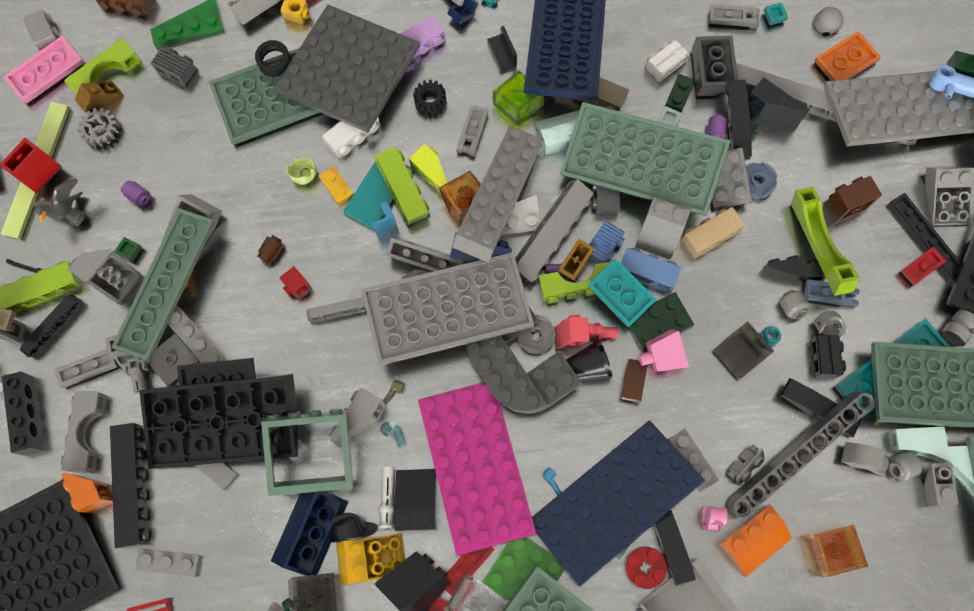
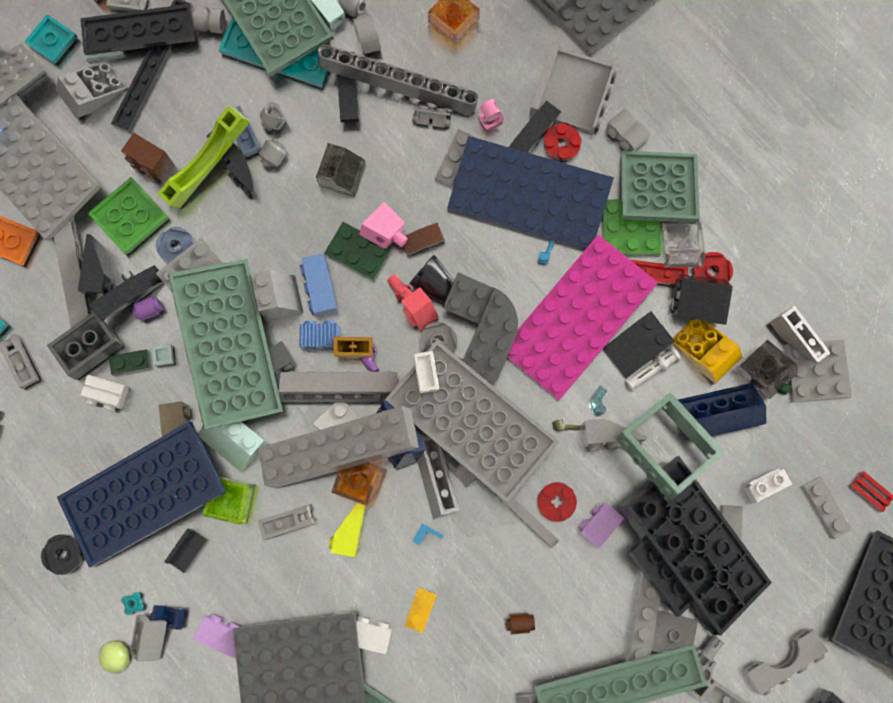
camera: 125 degrees left, 5 degrees up
orange slope [62,473,113,513] -> none
black brick [110,423,149,548] -> none
red brick [279,266,312,299] -> none
yellowish green hair [287,158,317,185] -> none
black piece [329,512,378,543] -> none
teal tile [343,162,413,230] -> none
lime brick [375,146,429,226] -> none
black tyre [413,80,446,116] -> none
lime arch [538,261,612,303] -> none
teal plate [587,258,657,327] -> none
tan brick [682,207,745,259] -> none
orange slope [718,504,792,577] -> none
teal plate [761,326,781,345] -> none
black brick [811,335,846,378] -> none
red plate [901,247,946,286] -> none
none -> bright green plate [88,177,169,255]
none -> white tile [413,351,440,394]
none -> red plate [537,482,577,522]
none -> lavender brick [579,503,624,549]
none -> white window [742,468,792,503]

